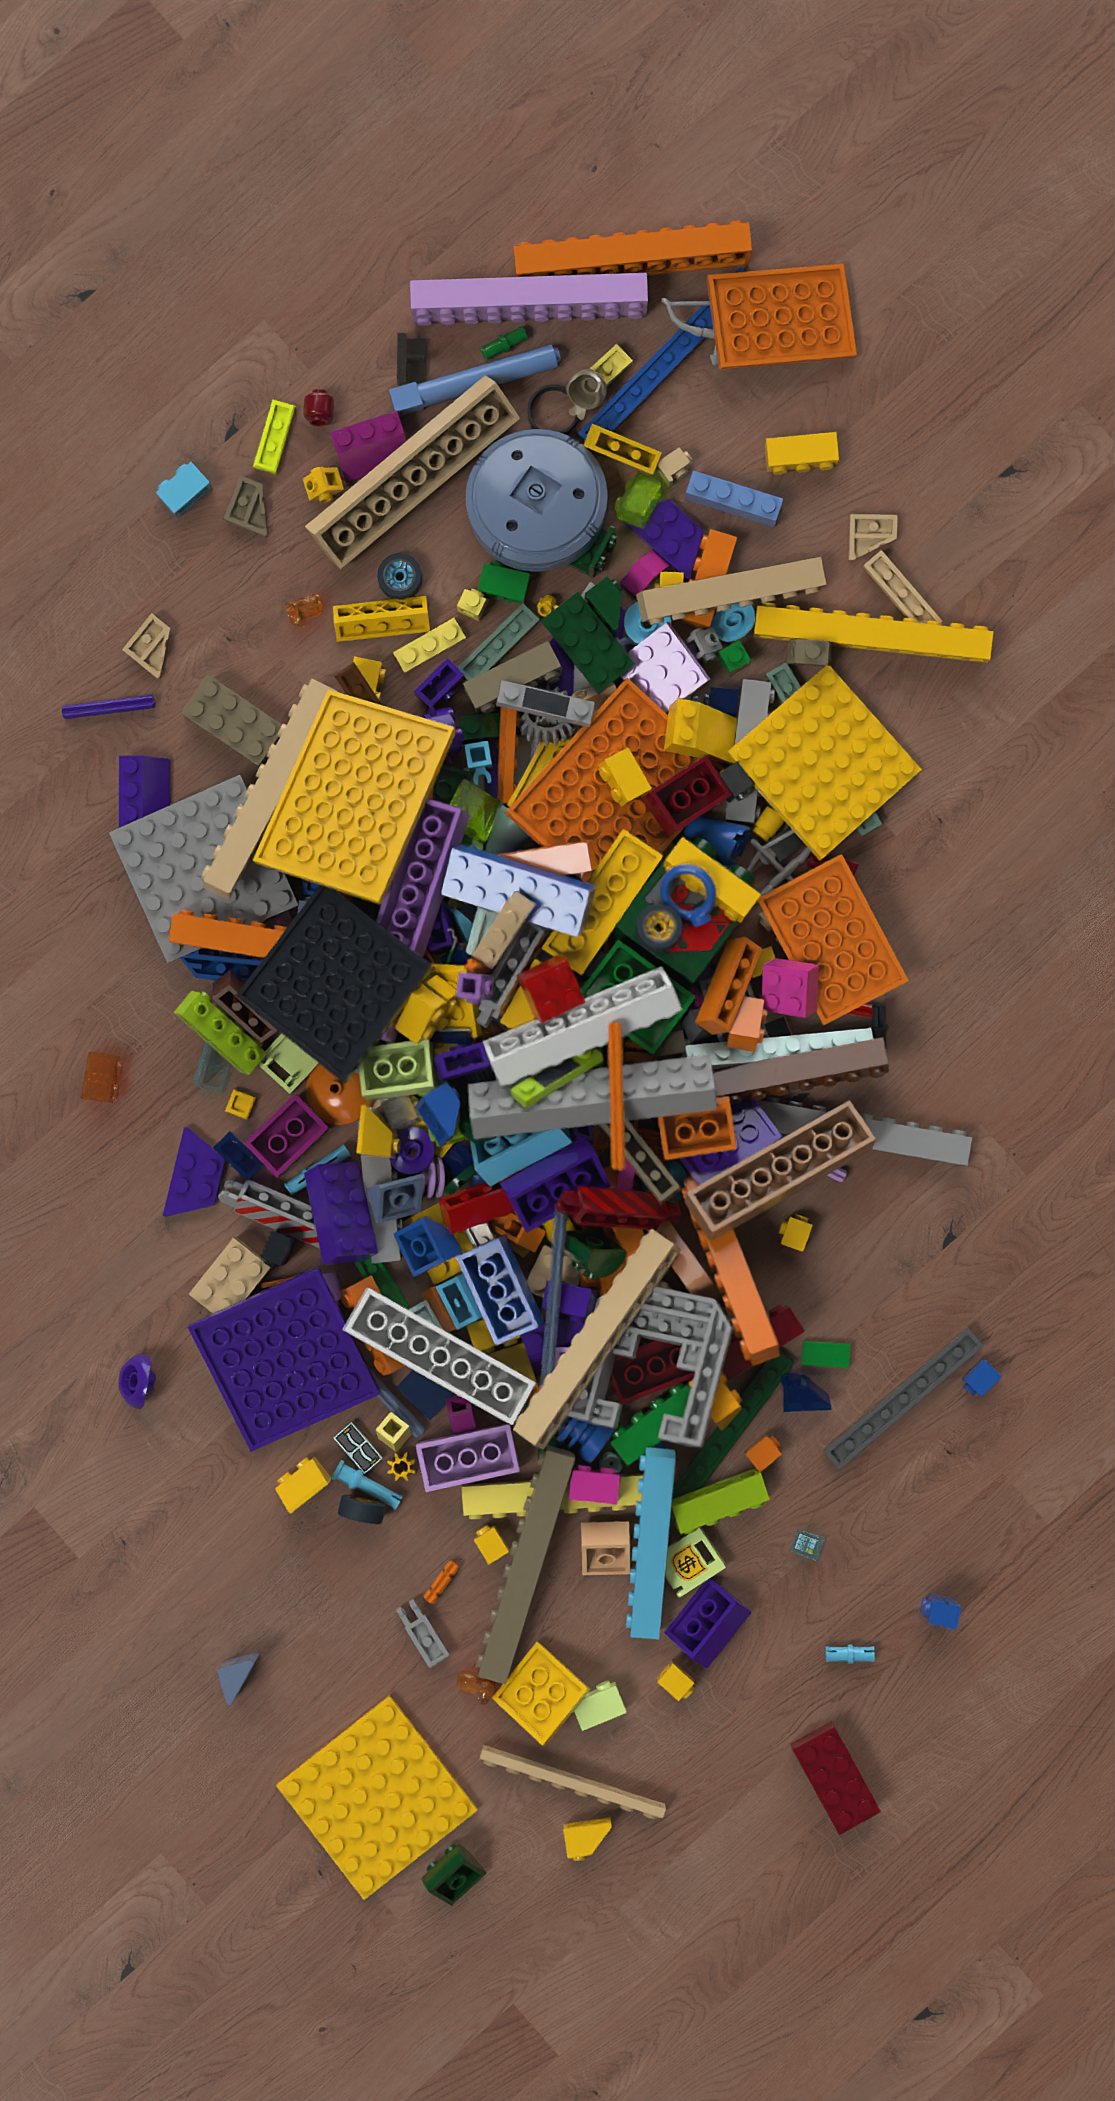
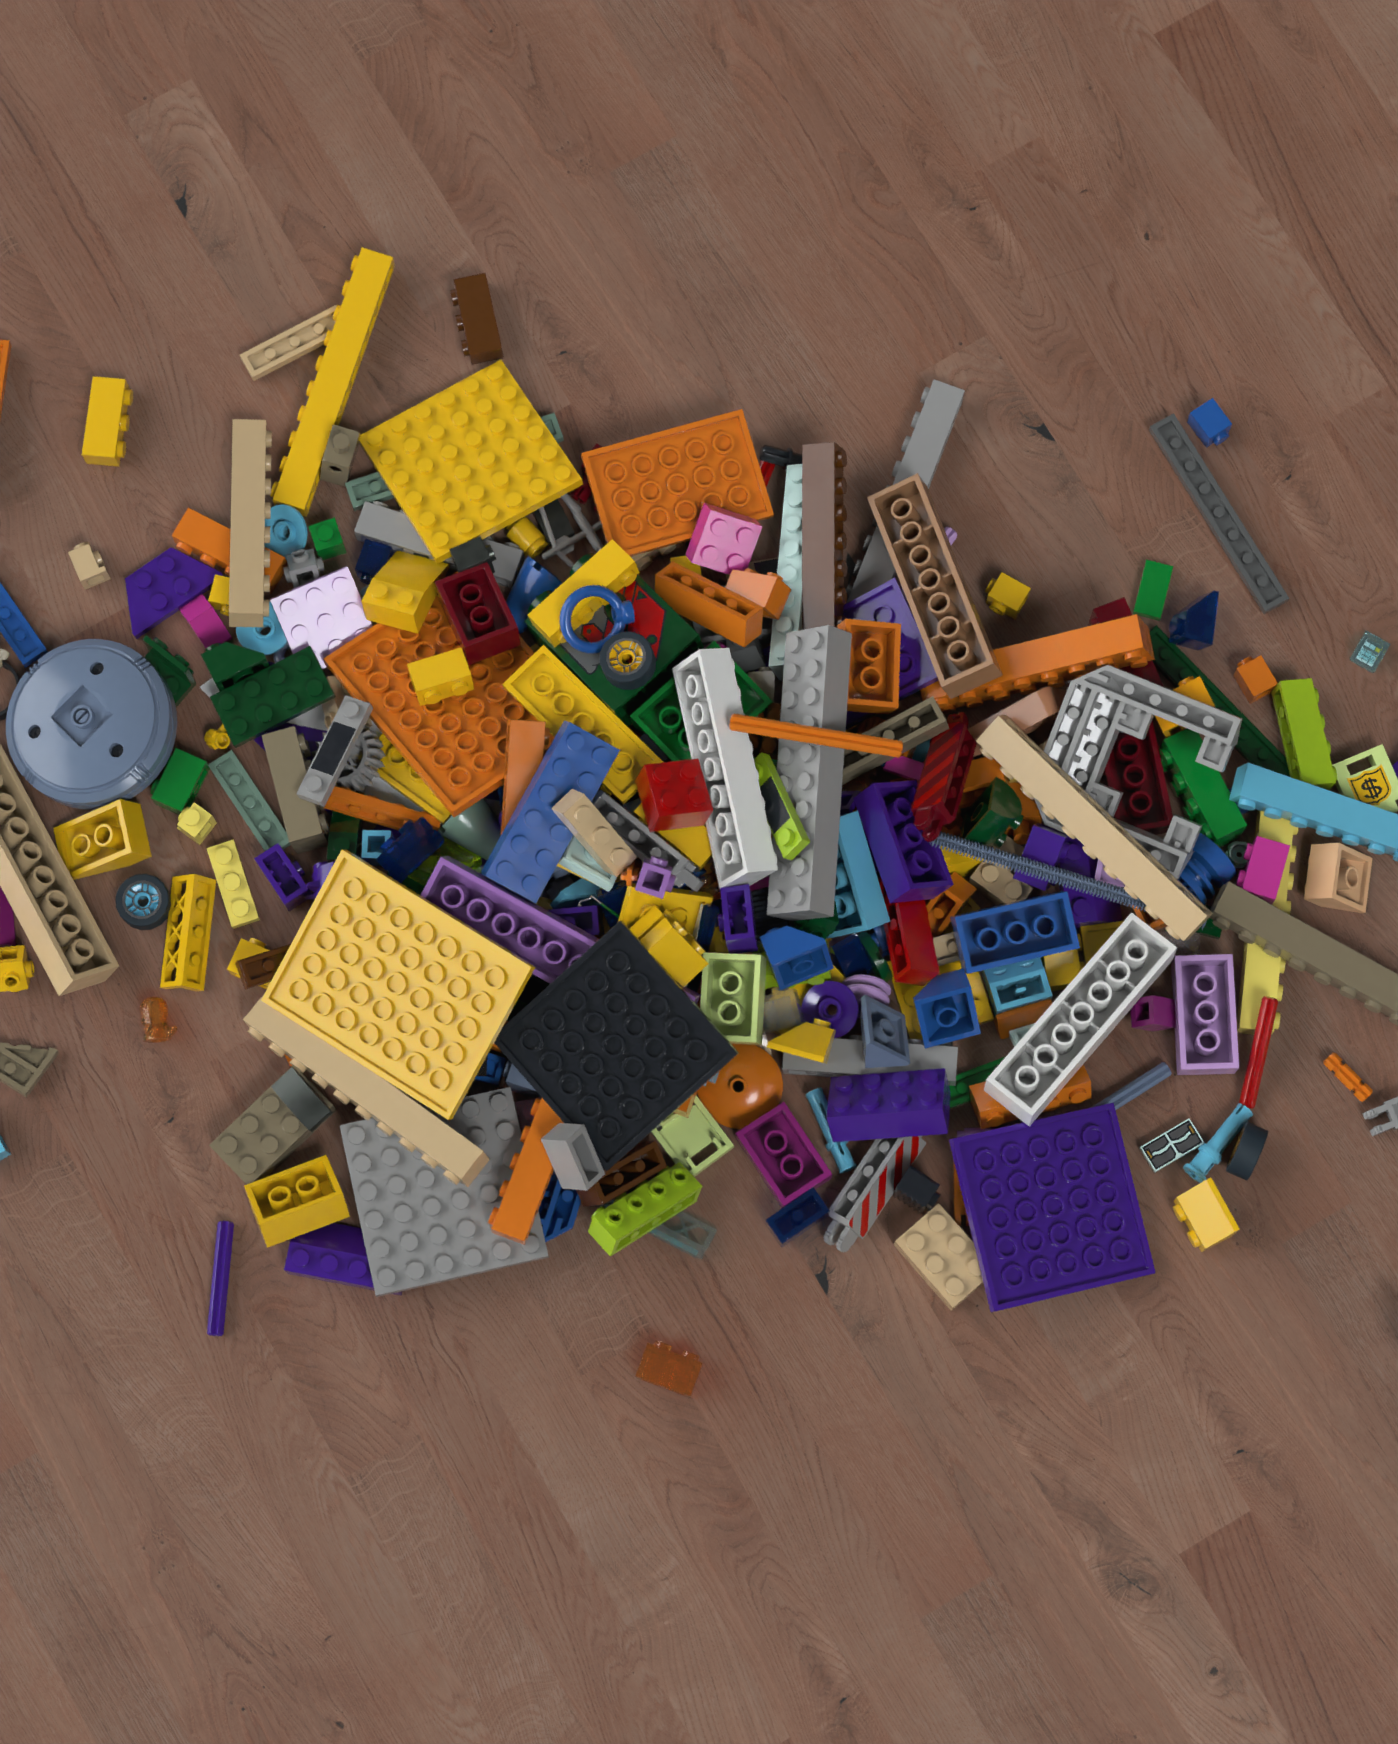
camera: 80 degrees left, 10 degrees down
dark purple hat [118,1354,156,1409] -> none
tan wing [122,613,170,679] -> none
dark purple wing [163,1127,226,1217] -> none
yellow tile [225,1089,256,1120] -> none
light yellow brick [376,1412,412,1452] -> none
yellow gear [387,1452,416,1481] -> none
dark blue tile [396,1370,455,1420] -> none
yellow brick [474,1524,510,1564] -> none
yellow brick [584,424,662,475] -> none
clear neon green brick [615,471,664,529] -> none
medium blue brick [685,470,783,527] -> none
tan wing [848,514,898,560] -> none
none -> yellow slope [53,799,152,880]
none -> yellow brick [244,1155,350,1248]
none -> pearl dark grey slope [271,1067,333,1132]
none -> clear blue brick [377,817,445,883]
none -> reddish brown brick [450,273,504,365]
none -> light grey brick [541,1123,605,1191]
none -> red axle [1239,996,1278,1109]

